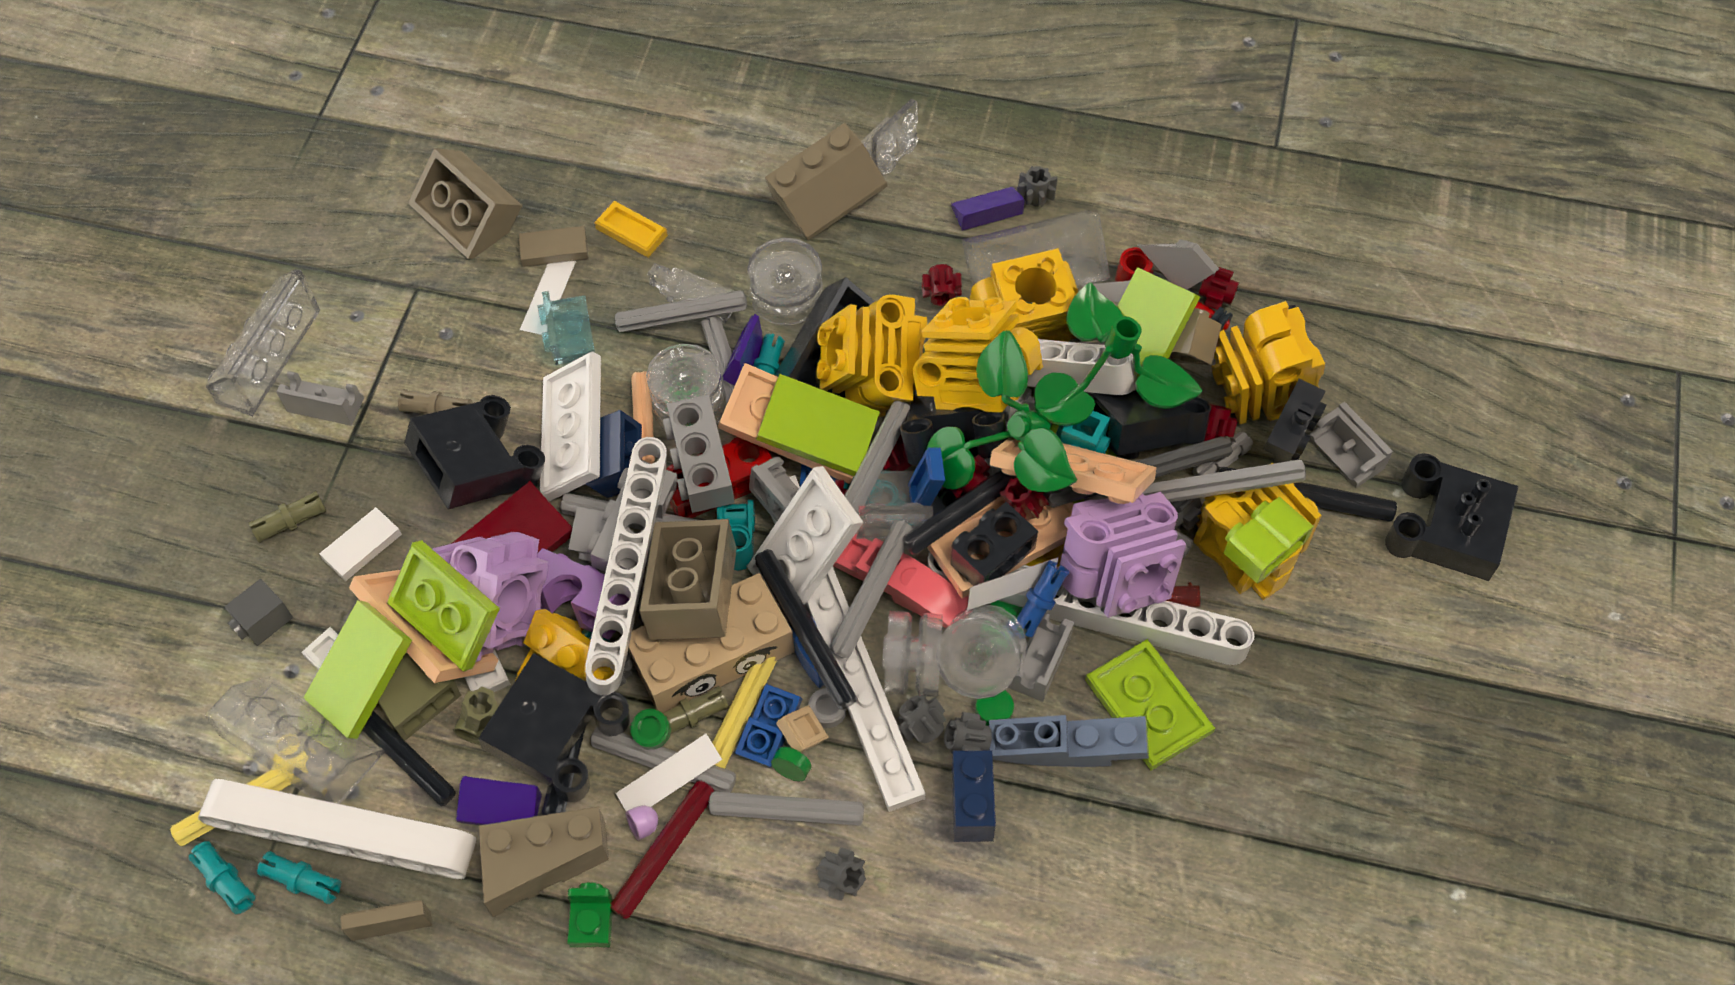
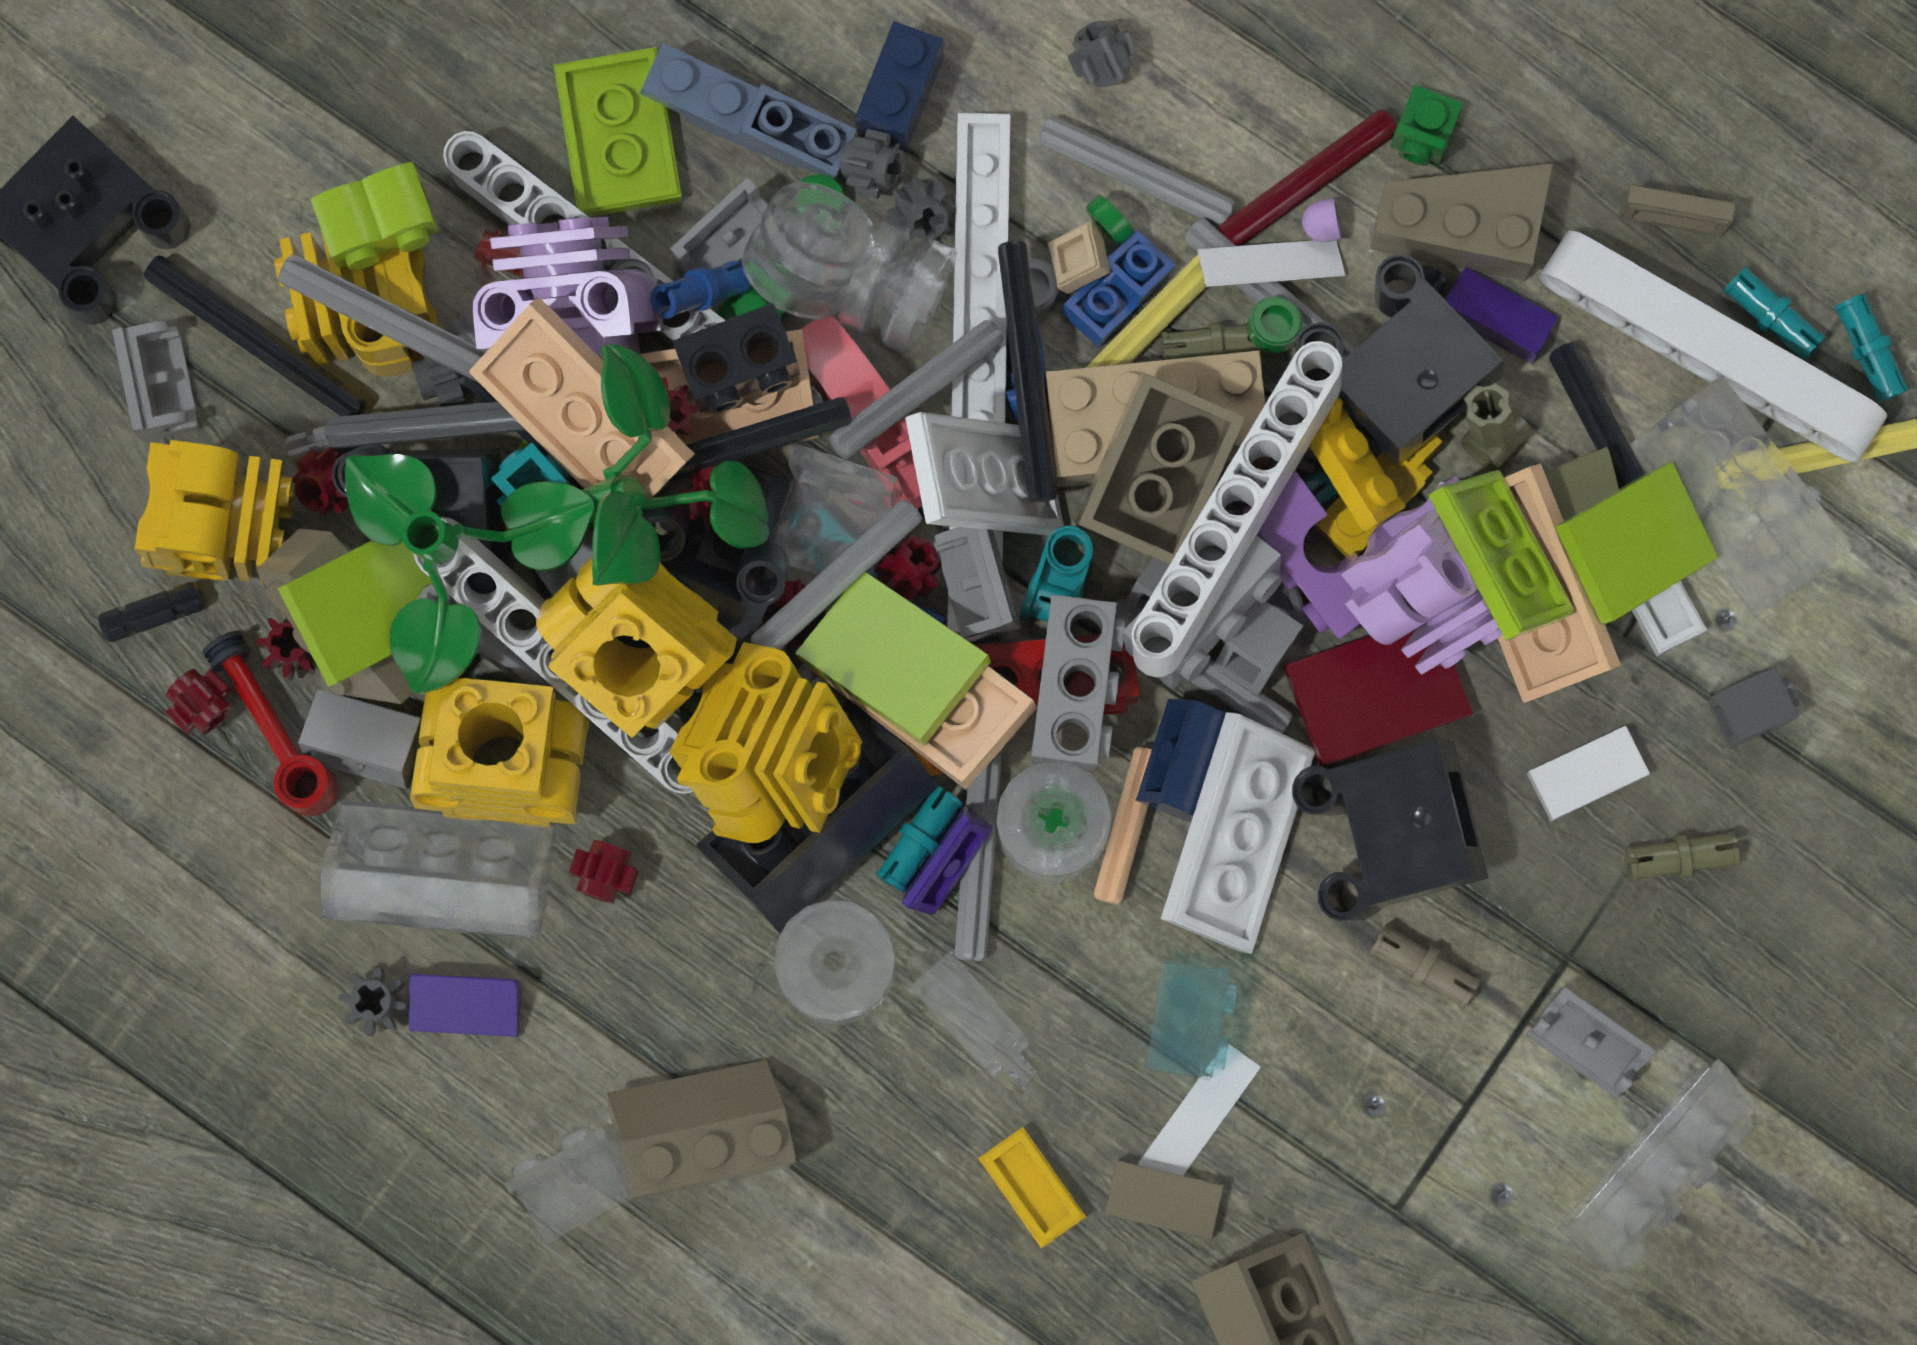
camera: 155 degrees left, 20 degrees up
light grey axle [615,290,747,332] -> none
blue tile [908,447,945,515] -> none
white sticker [967,558,1058,611] -> none
light grey slope [1137,239,1219,290] -> none
black plate [1263,379,1327,464] -> none

